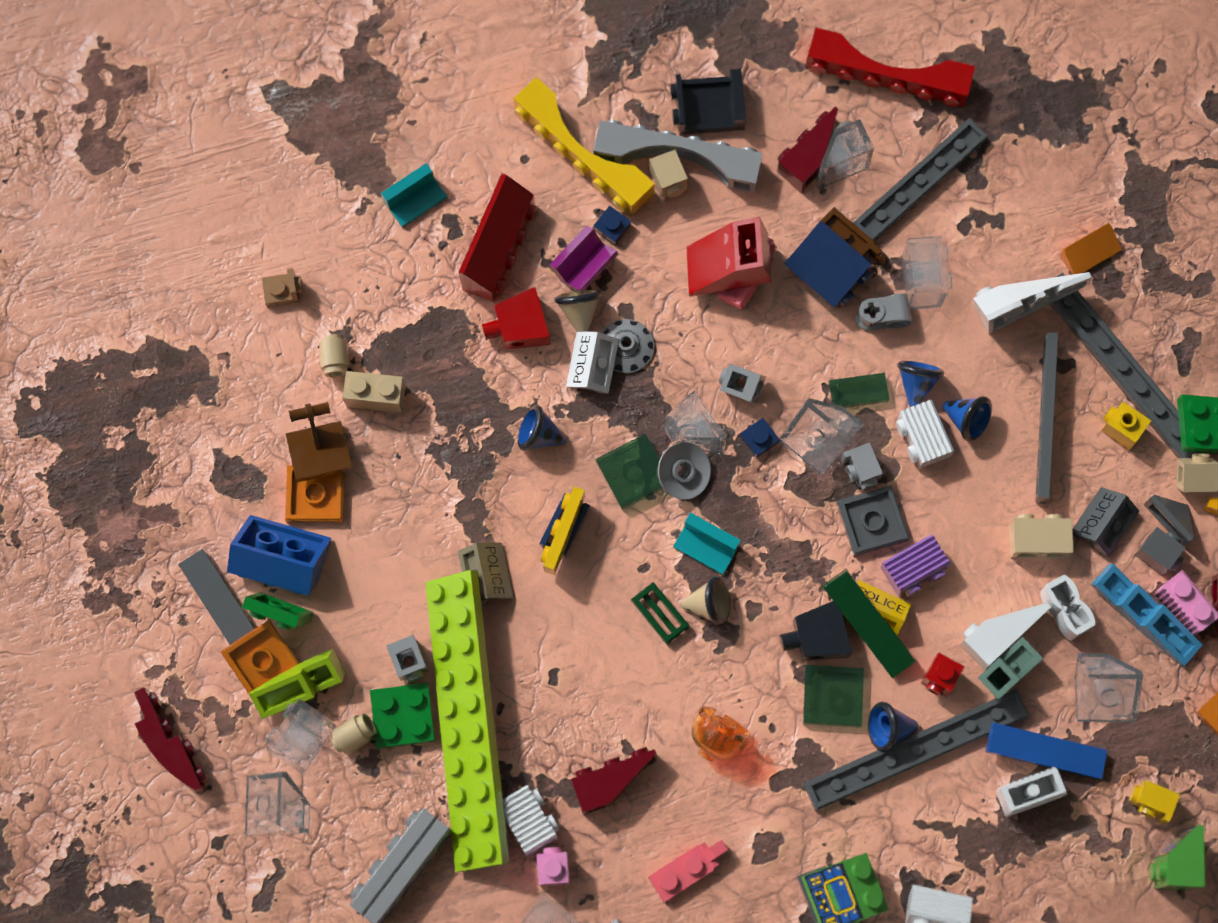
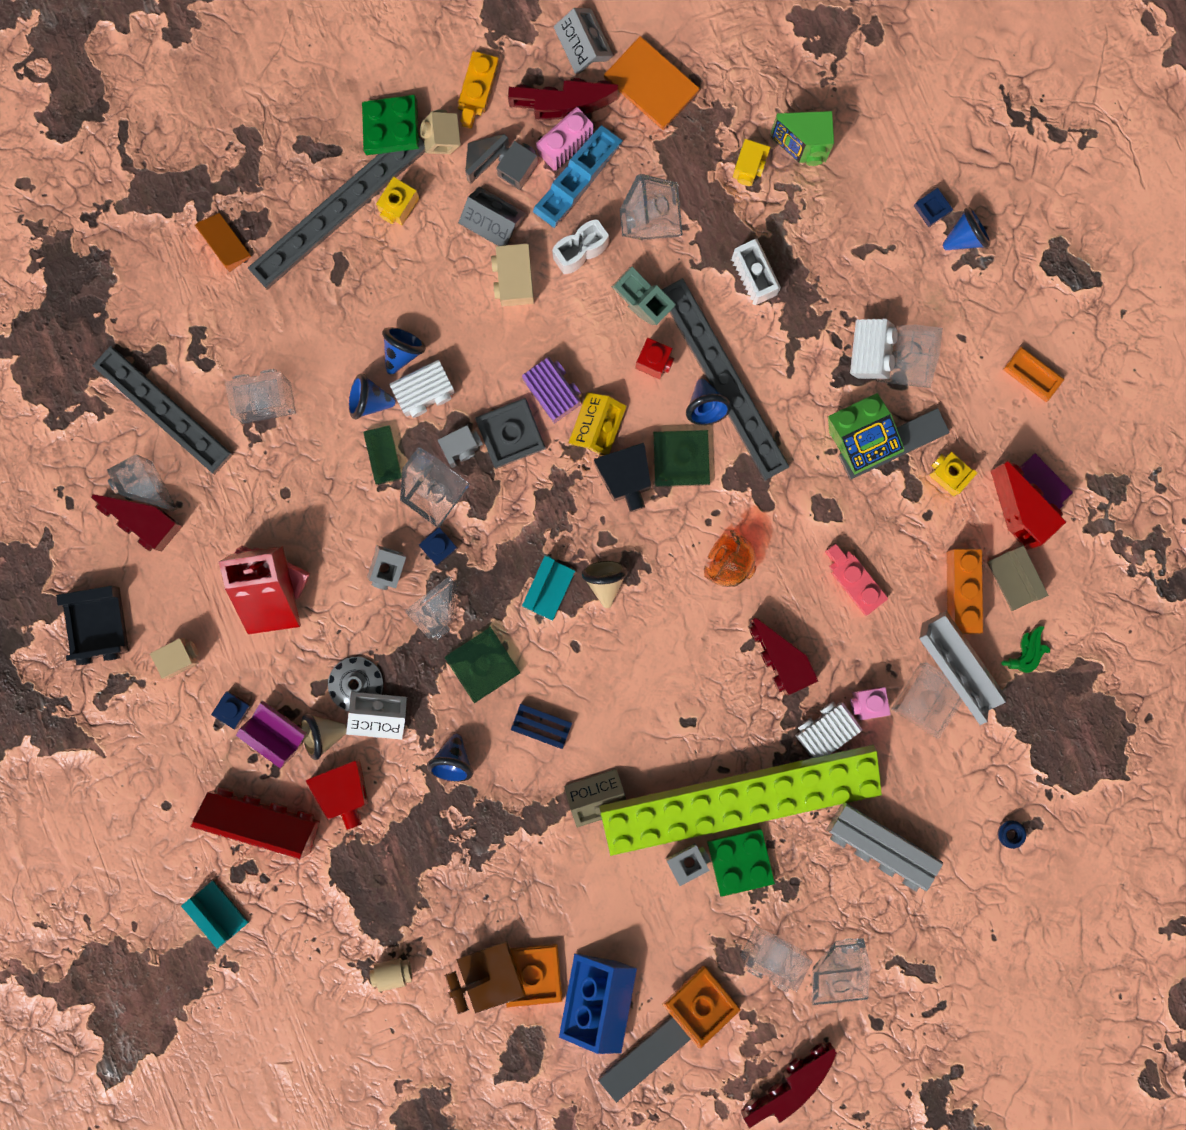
camera: 100 degrees left, 10 degrees up
green plate [241,592,314,630] -> none
lime slope [249,648,346,719] -> none
medium nougat bracket [262,268,303,307] -> none
tan brick [331,714,377,755] -> none
tan brick [342,371,406,413] -> none
yellow arch [513,76,655,216] -> none
yellow plate [540,486,585,575] -> none
light grey arch [593,120,763,194] -> none
dark green tile [631,582,690,645] -> none
light grey dish [658,442,711,499] -> none
dark blue brick [784,221,875,309] -> none
red arch [805,27,975,107] -> none
reddish brown hinge [821,207,890,278] -> none
dark green tile [822,569,916,678] -> none
light grey piece [856,294,912,331] -> none
white slope [960,603,1051,670] -> none
white wedge [973,272,1092,334] -> none
blue tile [986,723,1107,780] -> none
dark grey tile [1035,332,1058,505] -> none

